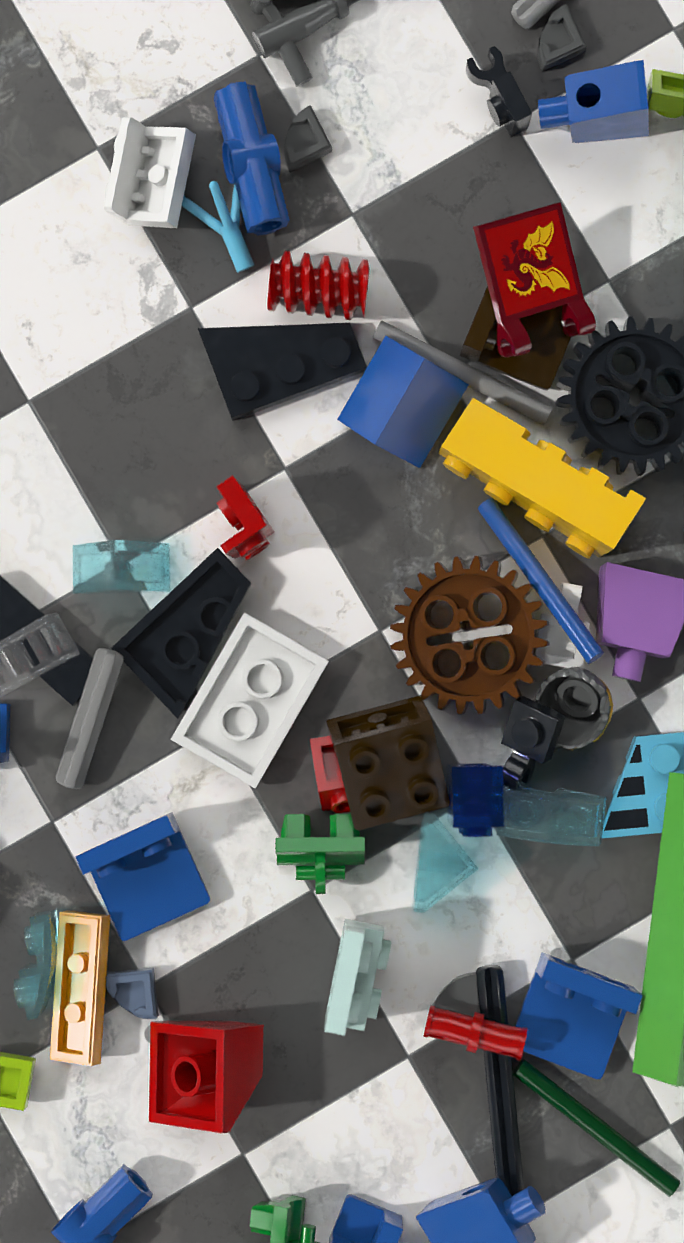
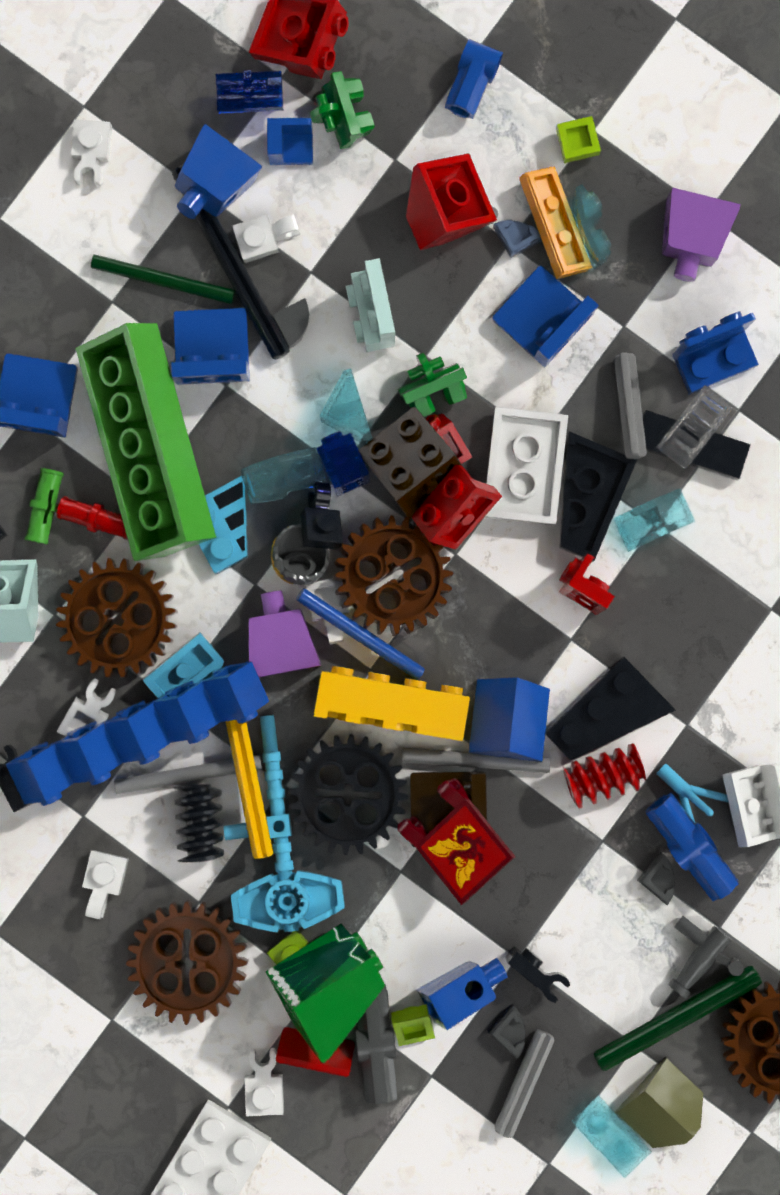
camera: 155 degrees right, 0 degrees up
red pin [423,1005,527,1060] -> none
none -> white plate [233,215,300,263]
none -> red bracket [412,464,502,550]

